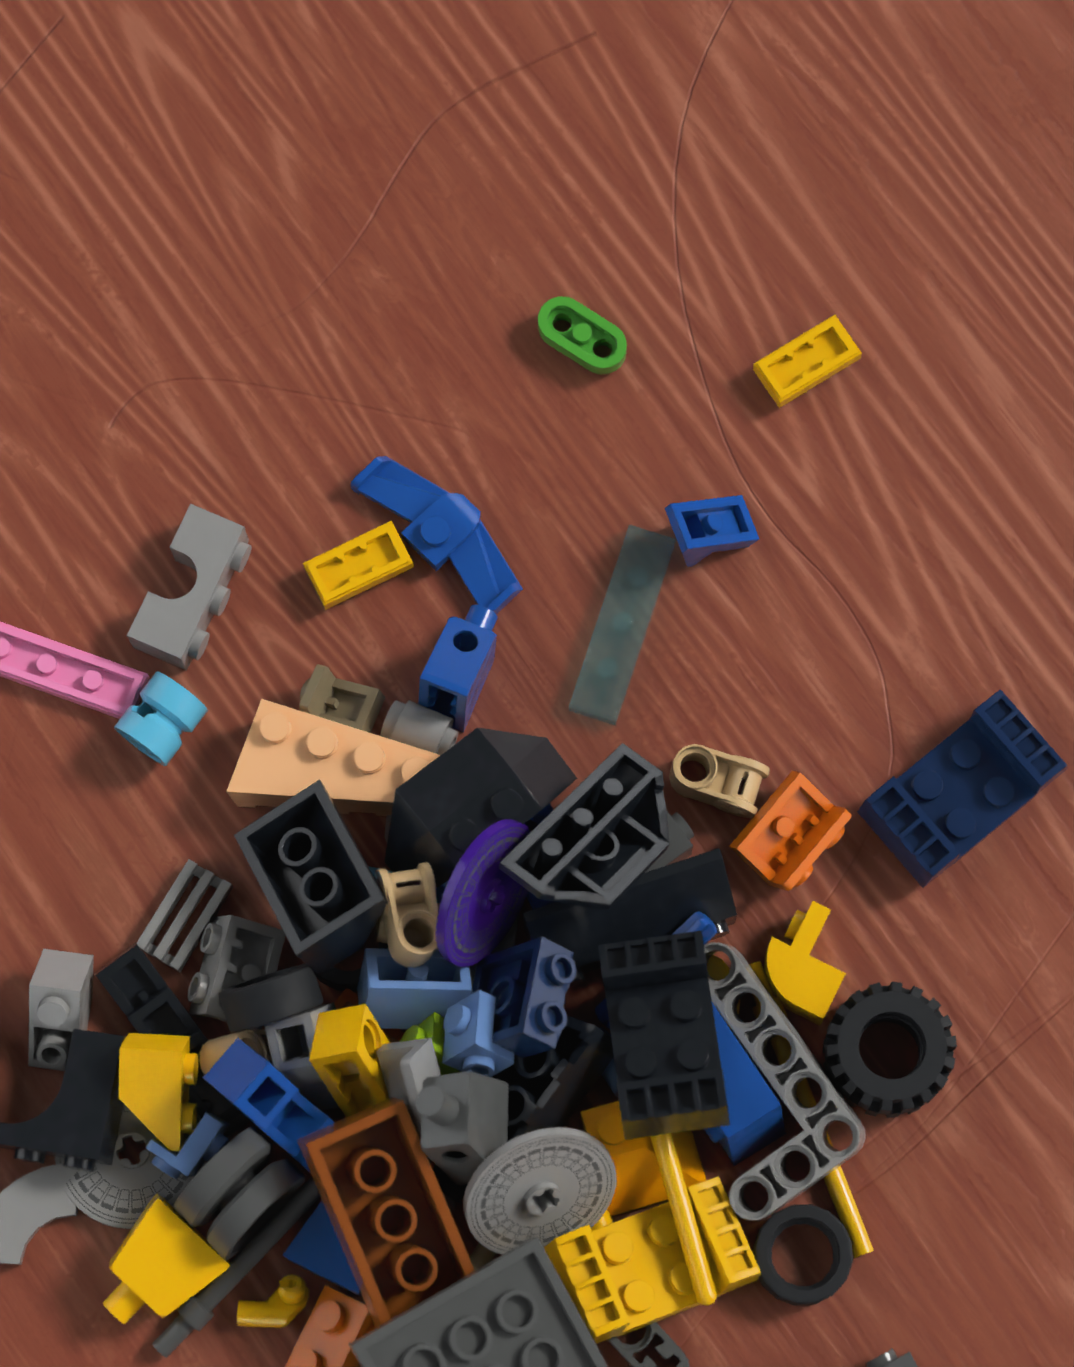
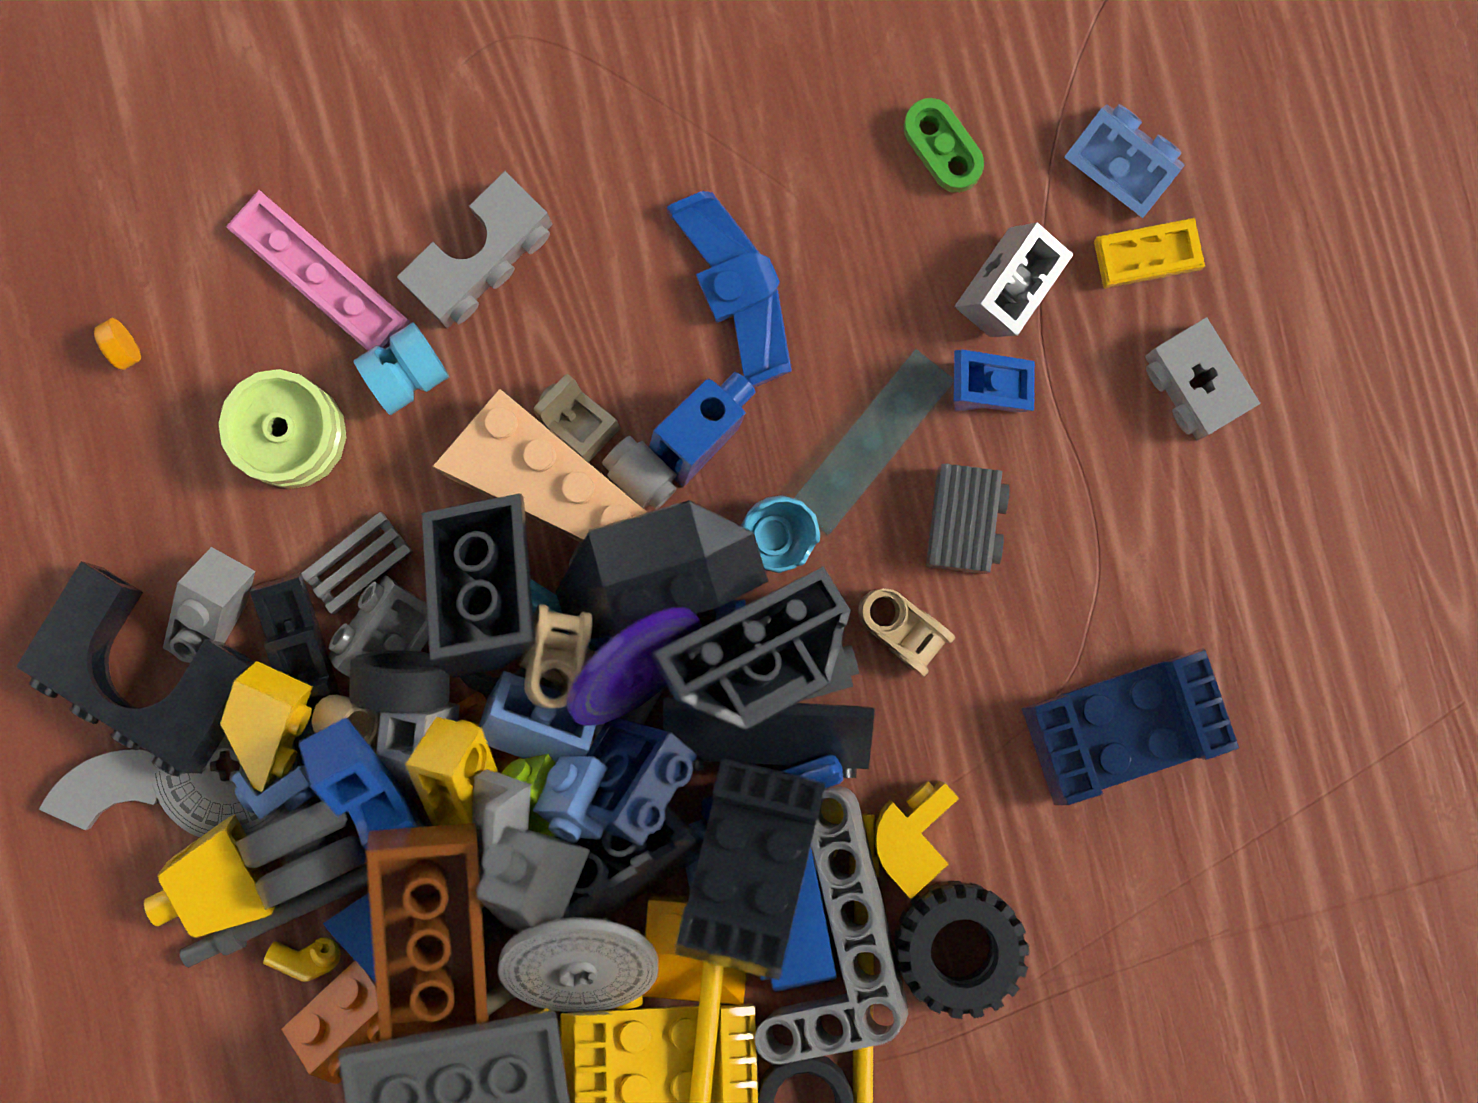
camera: 20 degrees right, 10 degrees up
yellow plate [303,520,414,610] -> none
orange bracket [729,771,852,891] -> none
none -> yellowish green wheel [219,369,346,489]
none -> medium azure hair [741,495,821,573]
none -> dark grey brick [926,464,1010,574]
none -> light grey brick [954,223,1073,337]
none -> medium blue bracket [1064,104,1184,218]
none -> light grey brick [1145,317,1261,441]

